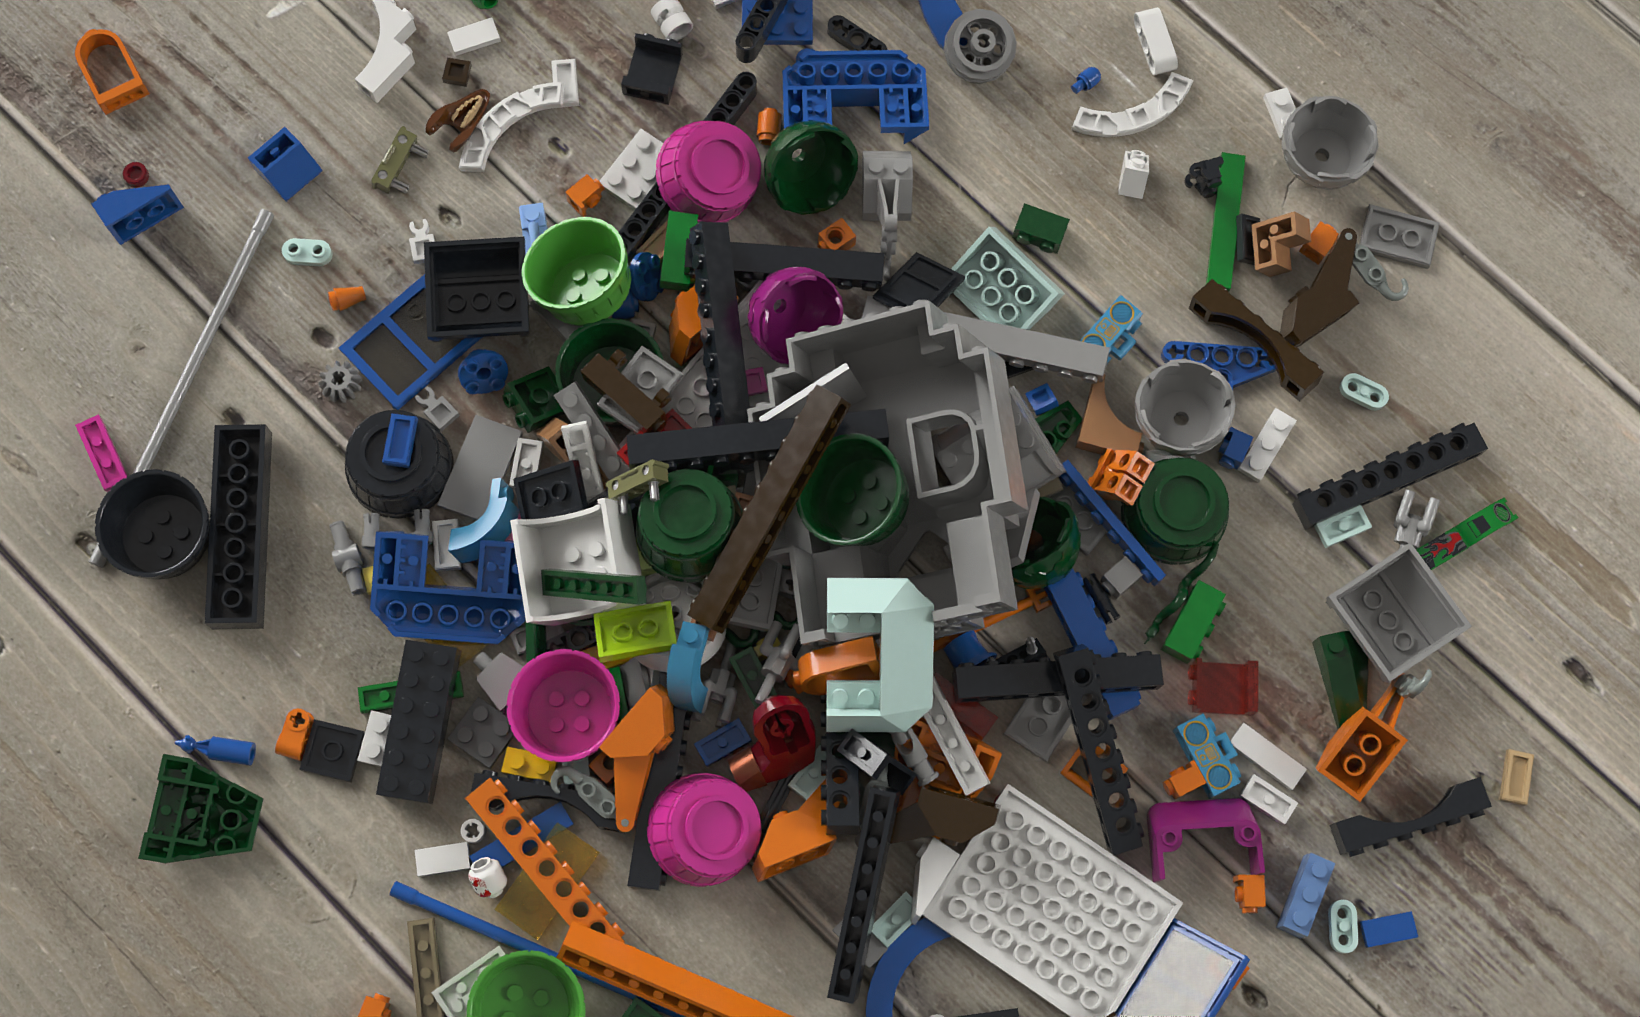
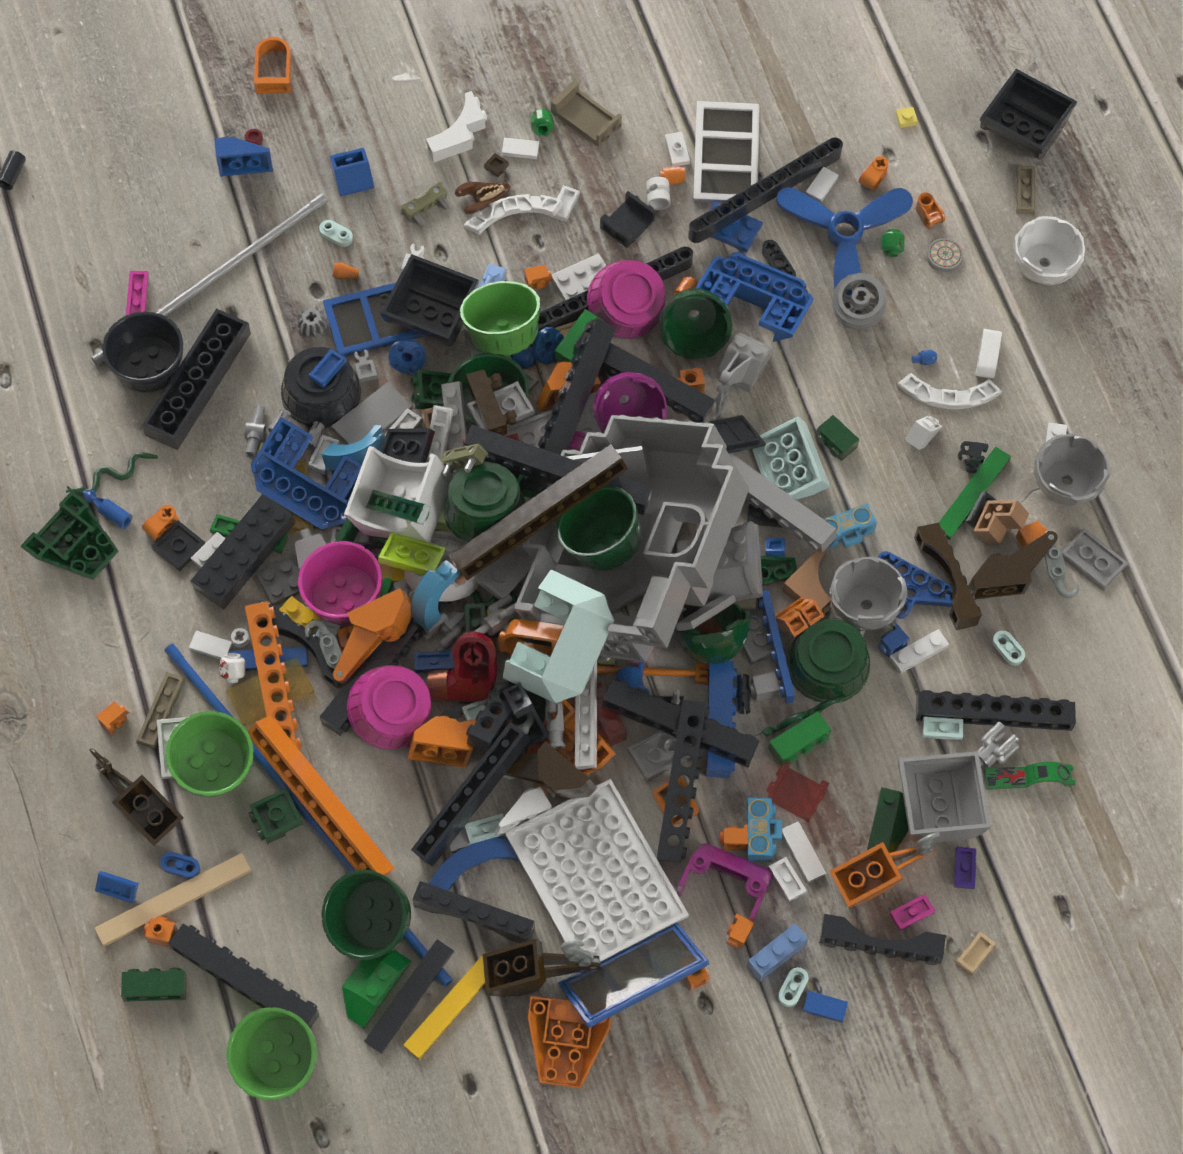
camera: 30 degrees right, 10 degrees down
none -> dark green animal [66,452,158,496]
none -> dark pink plate [889,894,935,931]
none -> dark purple plate [954,847,976,889]

